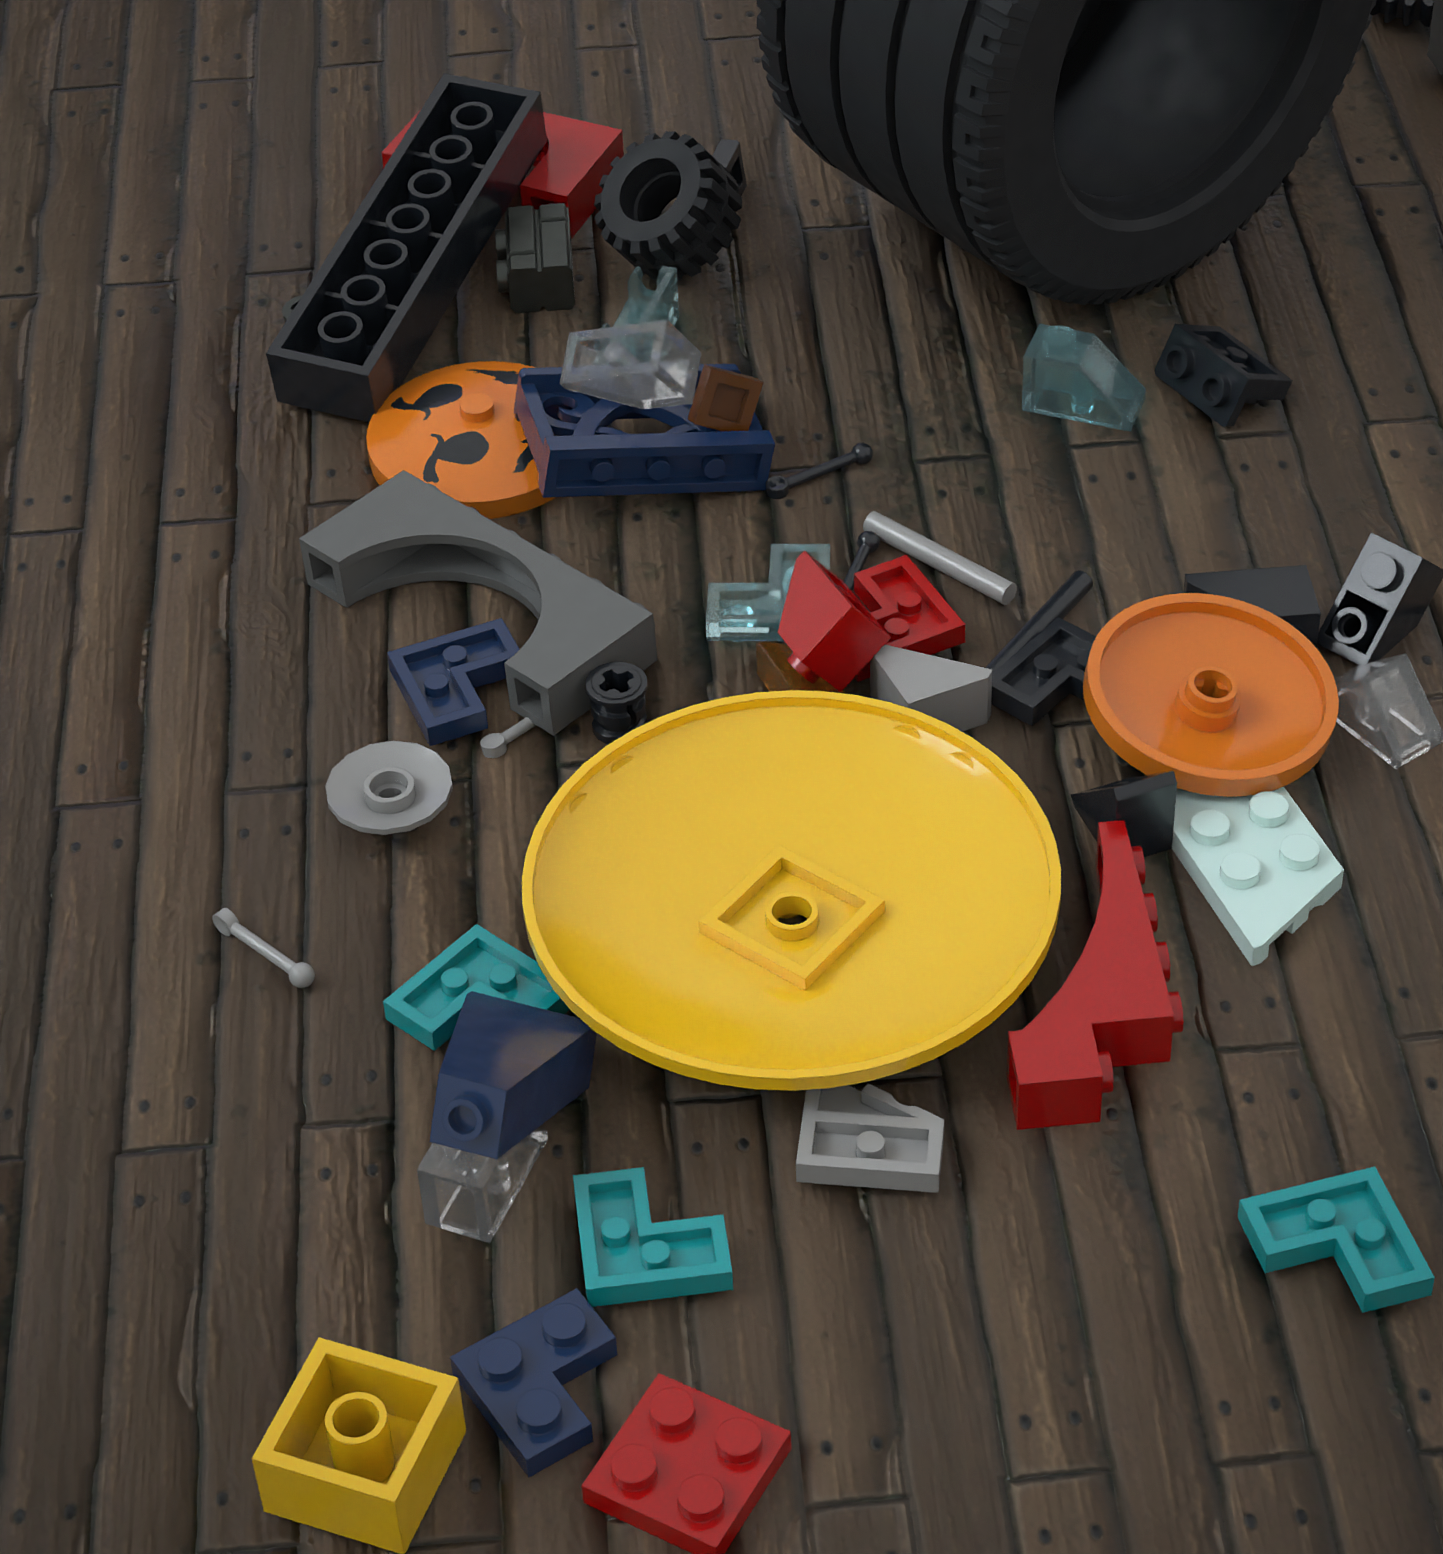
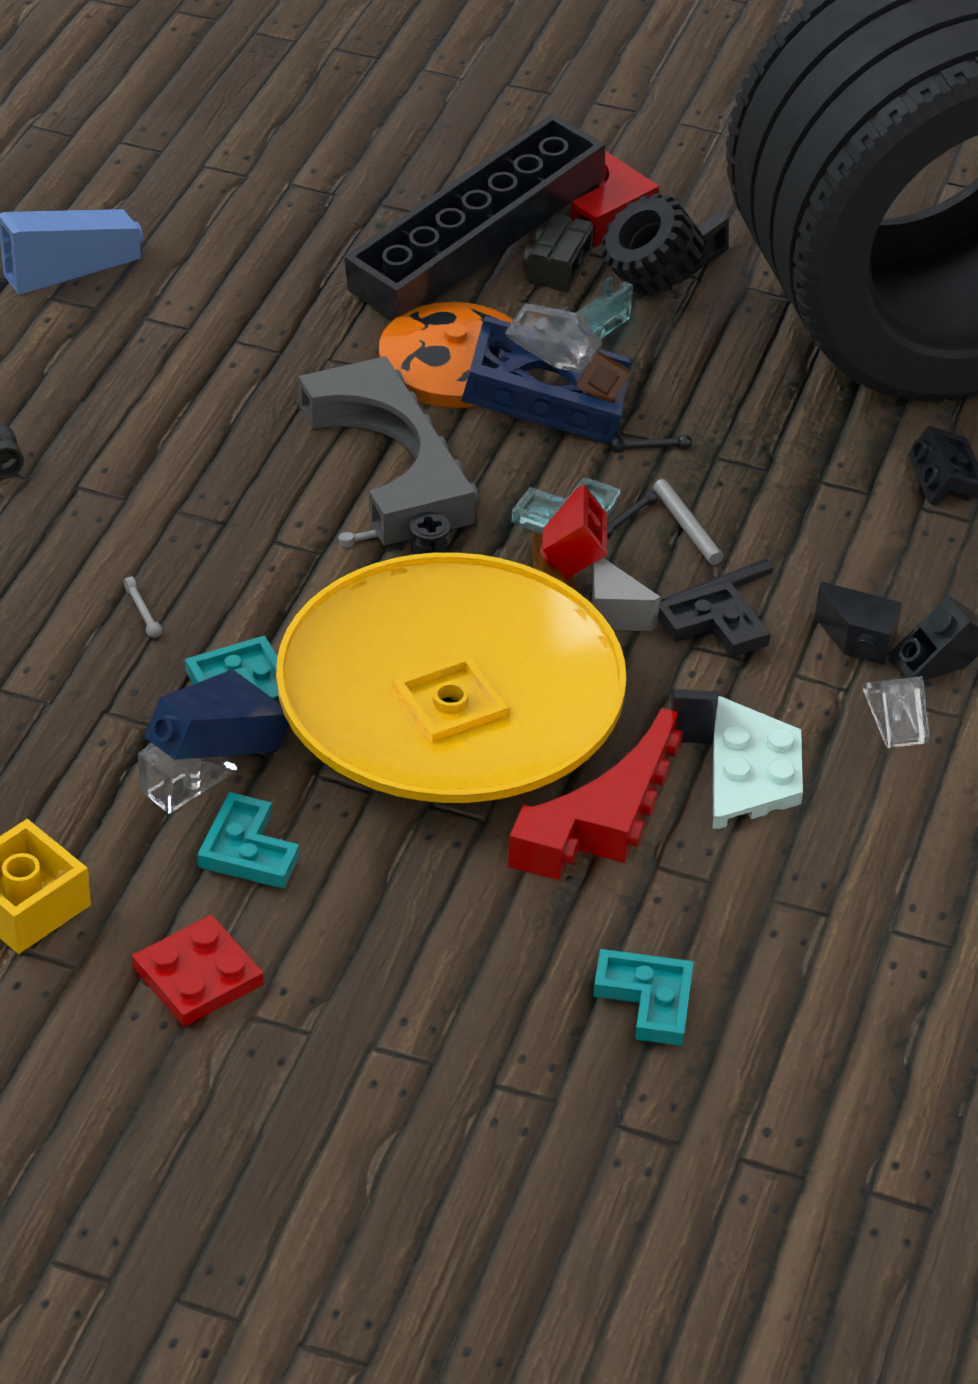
camera: 20 degrees right, 0 degrees up
light grey dish [325,740,453,835] -> none
dark blue plate [387,618,520,746] -> none
dark blue plate [450,1288,618,1478] -> none
light grey wing [796,1083,944,1193] -> none
red plate [854,555,965,682] -> none
clear light blue slope [1022,324,1146,432] -> none
orange dish [1083,593,1339,797] -> none

